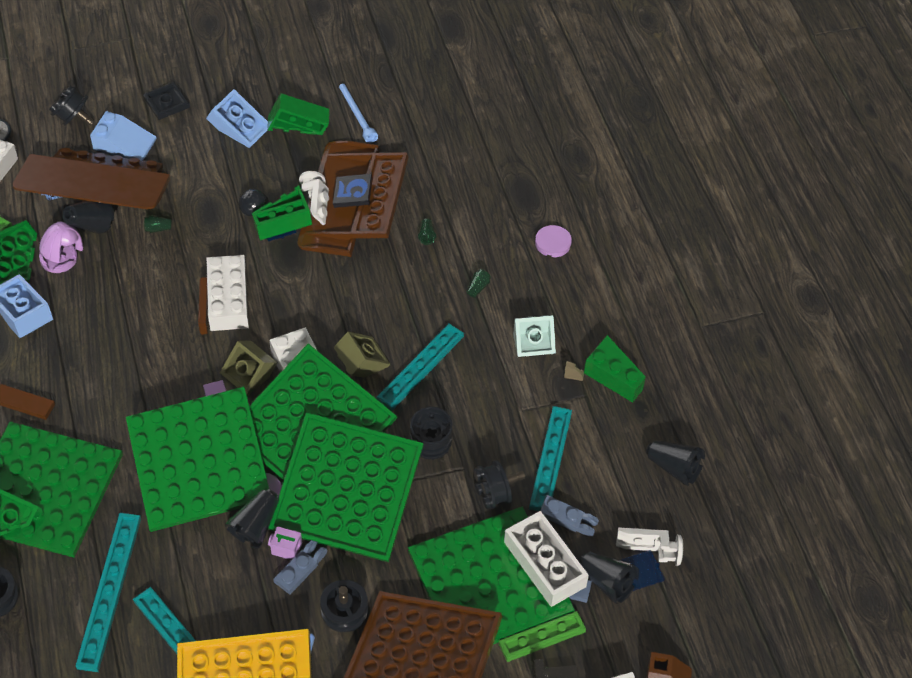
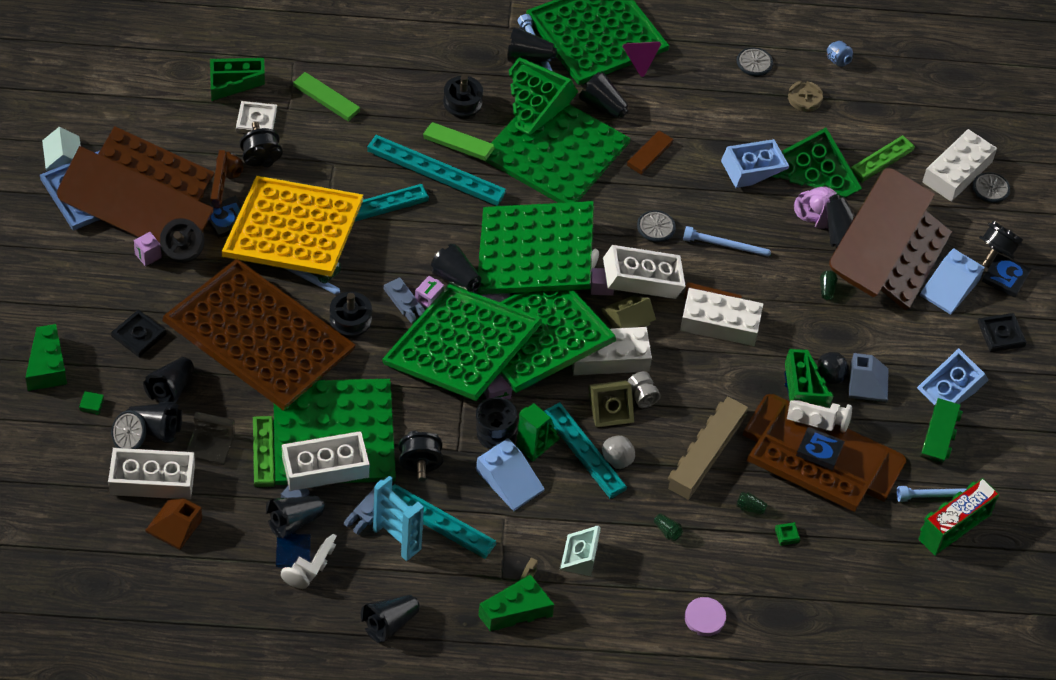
camera: 105 degrees right, 0 degrees up
none -> medium azure fence [373,476,424,561]
none -> bright green tile [423,122,495,161]
none -> light blue slope [476,438,545,511]
none -> green wedge [516,403,560,461]
none -> light grey hair [602,435,635,469]
none -> white brick [603,245,685,299]
none -> light grey wheel [628,371,661,408]
none -> light grey wheel [637,210,676,242]
none -> dark tan brick [668,396,748,500]
none -> light blue piece [683,226,771,256]
none -> green tile [775,522,800,546]
none -> sand blue slope [849,353,888,402]
none -> brick [918,478,1000,556]
none -> black tile [982,253,1032,298]

